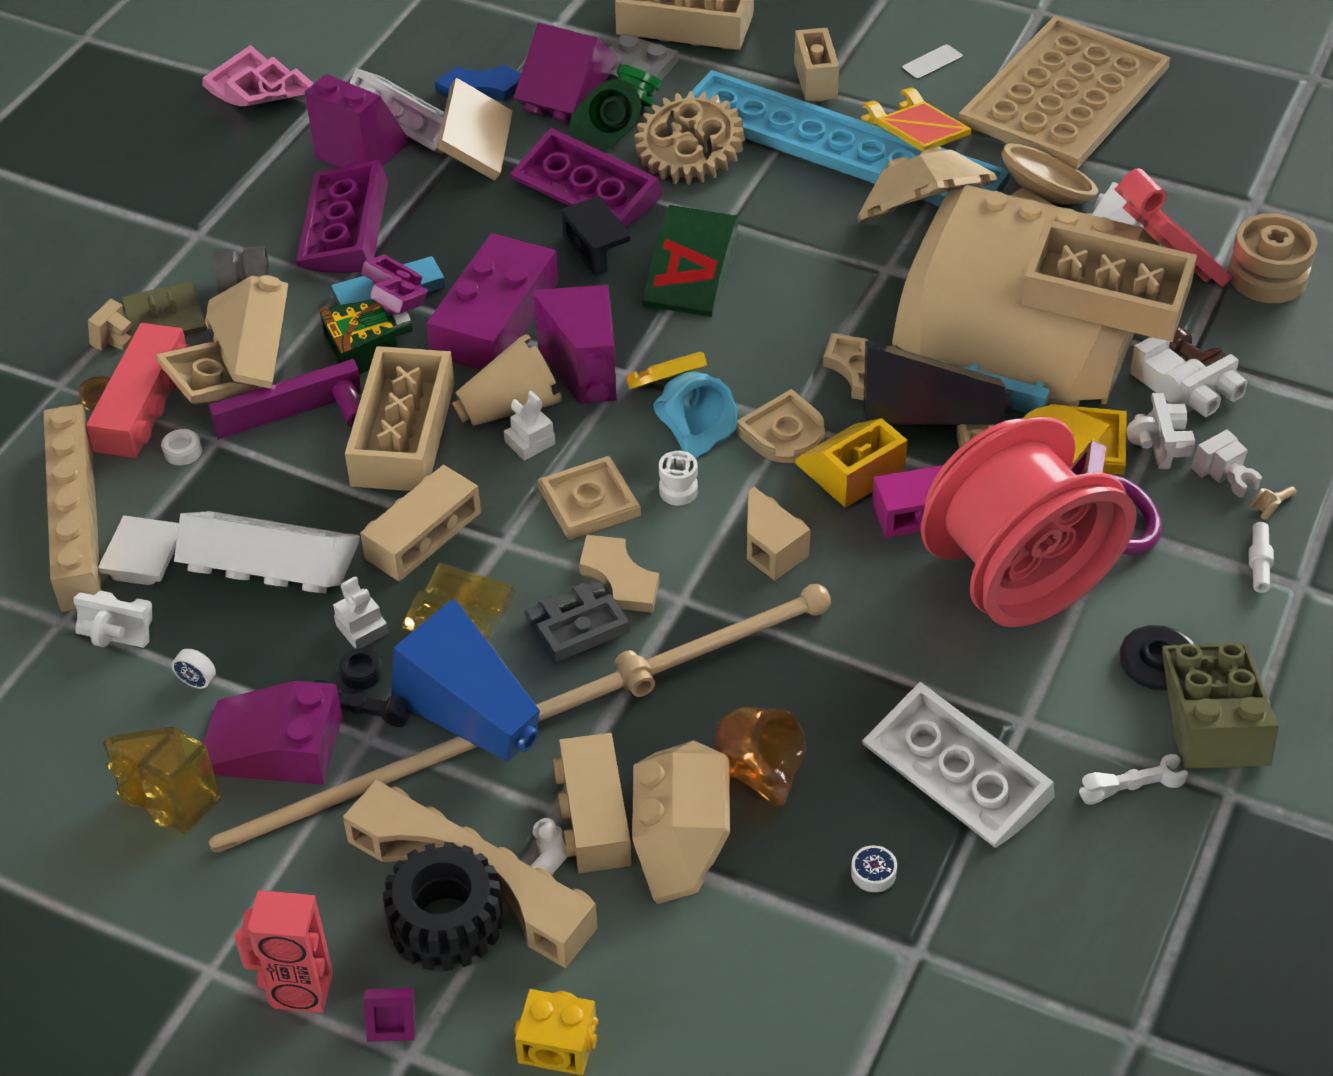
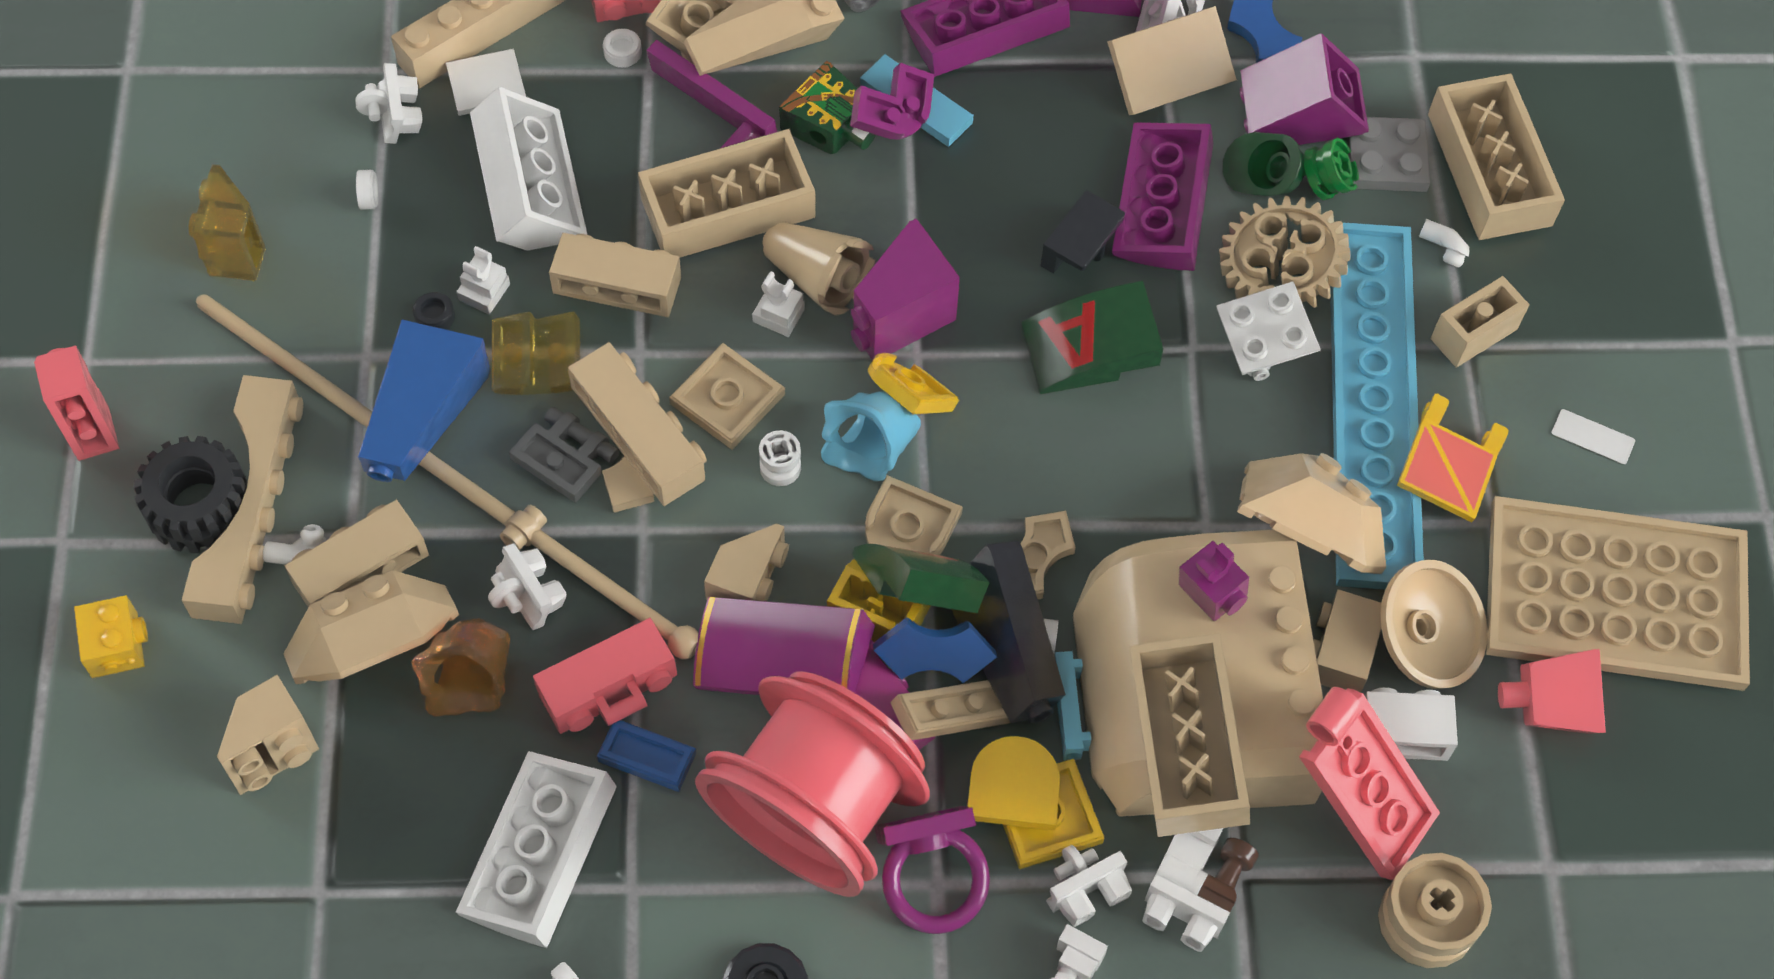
camera: 60 degrees right, 15 degrees up
magenta slope [196,681,343,785] -> none
black piece [313,680,410,727] -> none
magenta tile [364,988,416,1042] -> none
magenta brick [427,233,558,370] -> none
tile [851,845,897,892] -> none
none -> tan slope [217,675,319,795]
none -> white hips [488,543,566,630]
none -> coral piece [533,617,677,734]
none -> tan brick [568,342,707,506]
none -> blue tile [597,720,696,792]
none -> magenta slope [693,597,875,695]
none -> dark green slope [852,544,989,613]
none -> blue tile [873,617,997,683]
none -> magenta brick [1178,541,1249,622]
none -> white hinge [1216,282,1321,381]
none -> white arm [1419,219,1469,267]
none -> coral torso [1498,649,1606,734]

